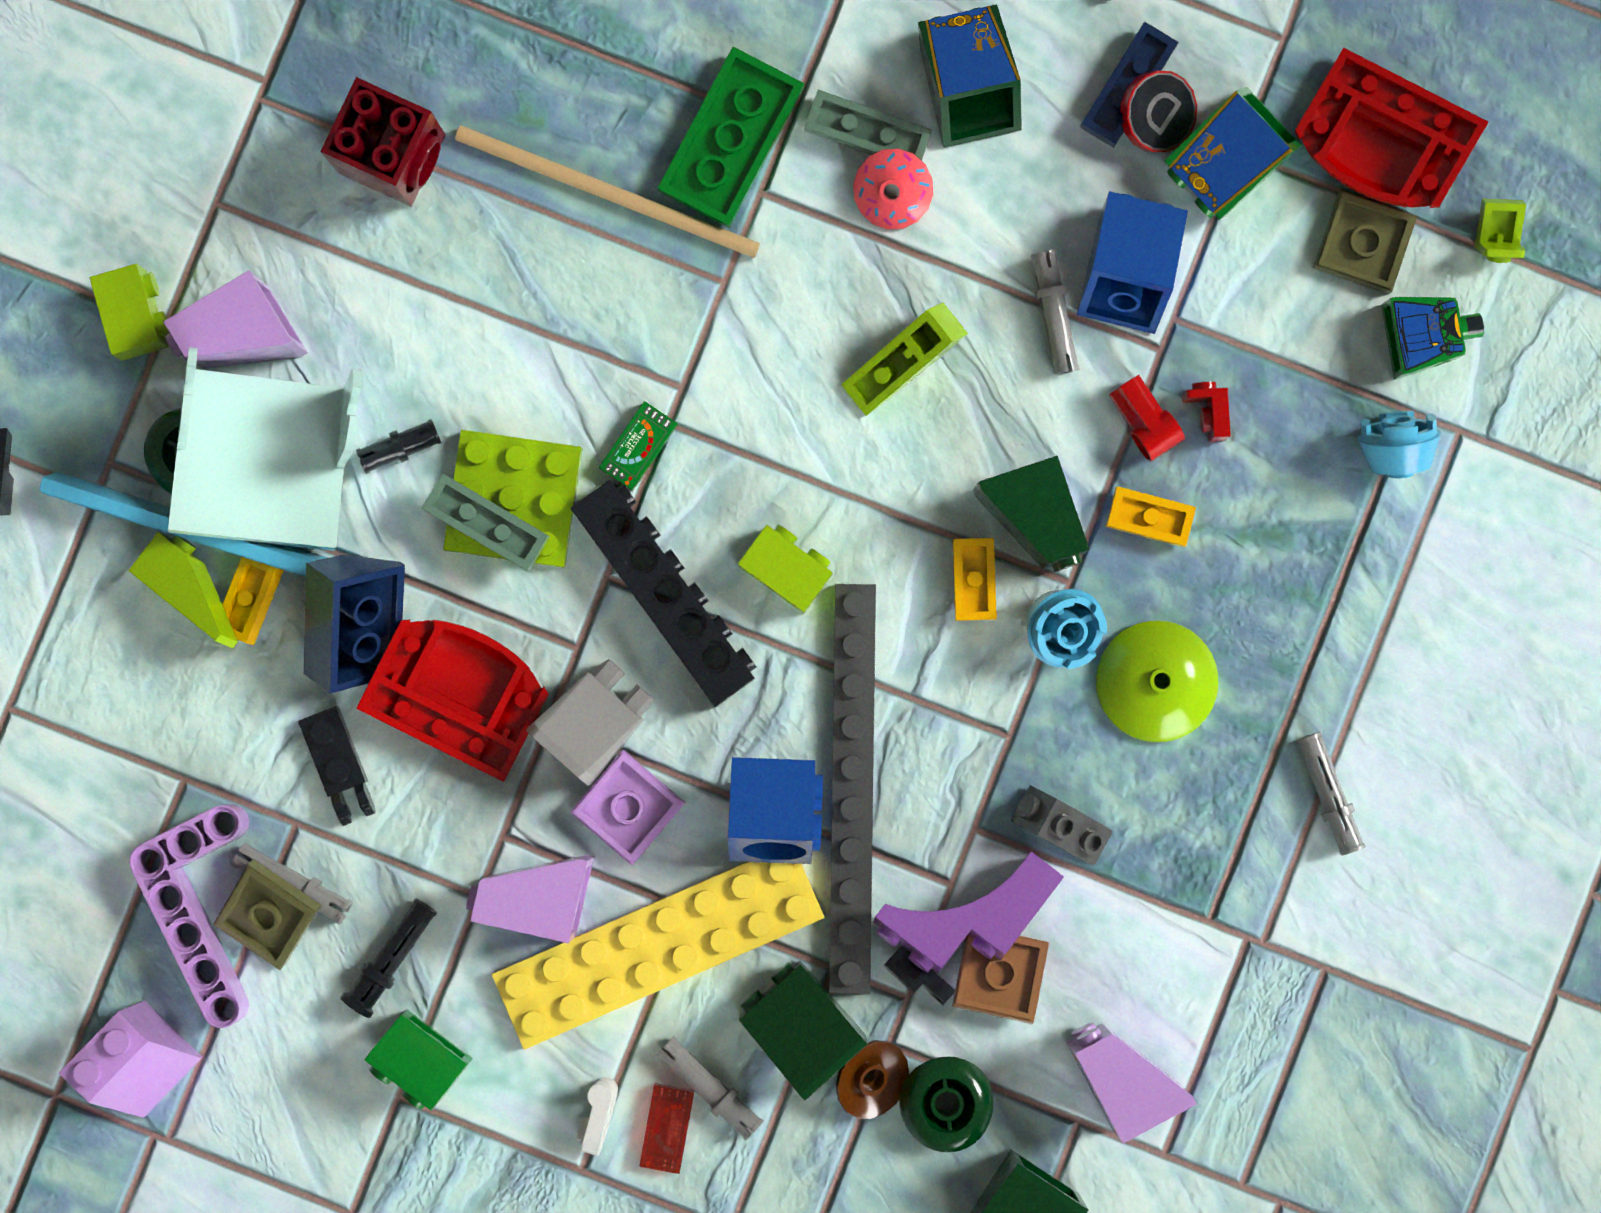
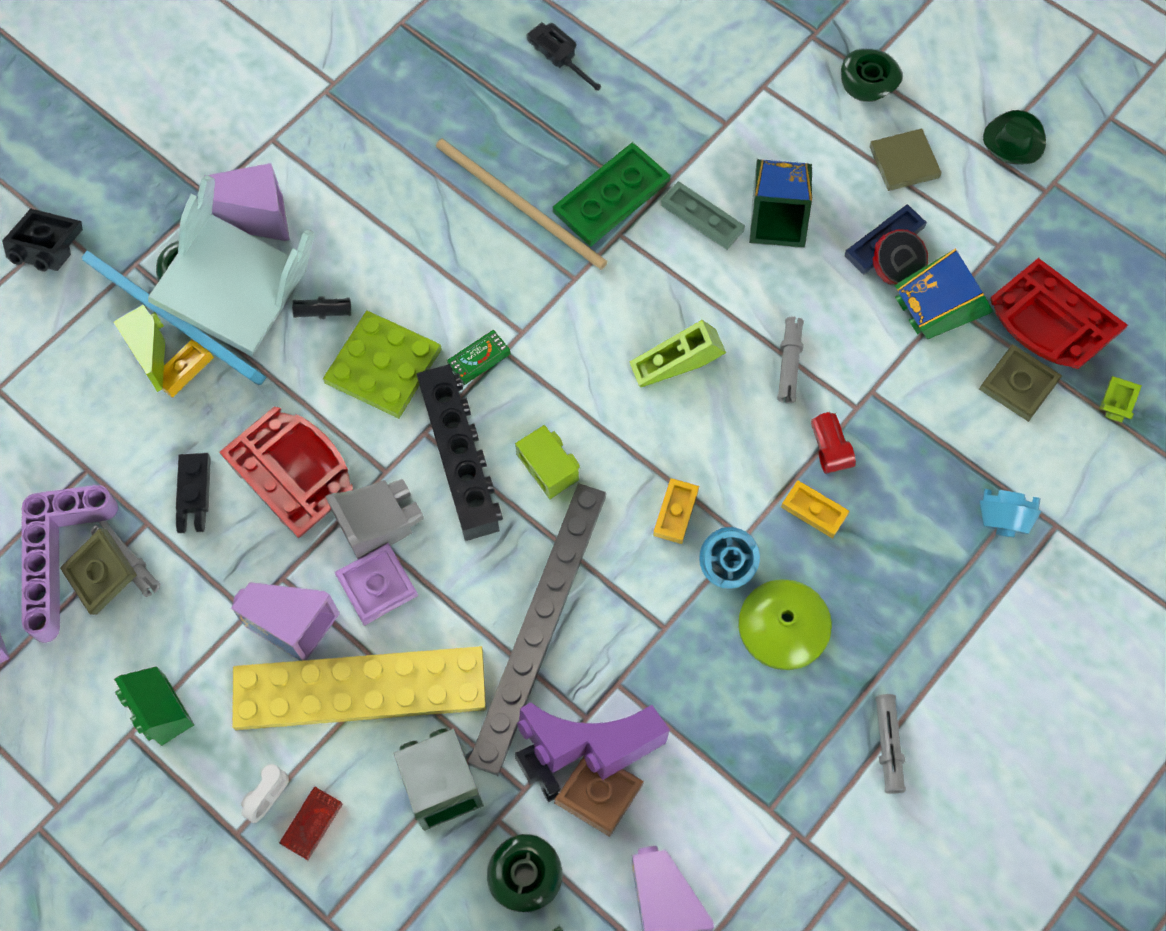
camera: 20 degrees right, 20 degrees down
lime brick [89,263,170,361] -> none
dark blue slope [303,554,405,694] -> none
dark red brick [320,77,446,207] -> none
black pin [340,898,437,1018] -> none
sand green plate [421,473,550,572] -> none
light grey pin [656,1036,764,1141] -> none
blue brick [728,757,823,864] -> none
reddish brown dish [835,1040,909,1119] -> none
coral dish [853,148,933,229] -> none
dark green slope [973,455,1090,572] -> none
dark grey bracket [1011,785,1112,865] -> none
blue slope [1076,191,1188,334] -> none
red bracket [1182,382,1231,442] -> none
torso [1381,297,1484,380] -> none

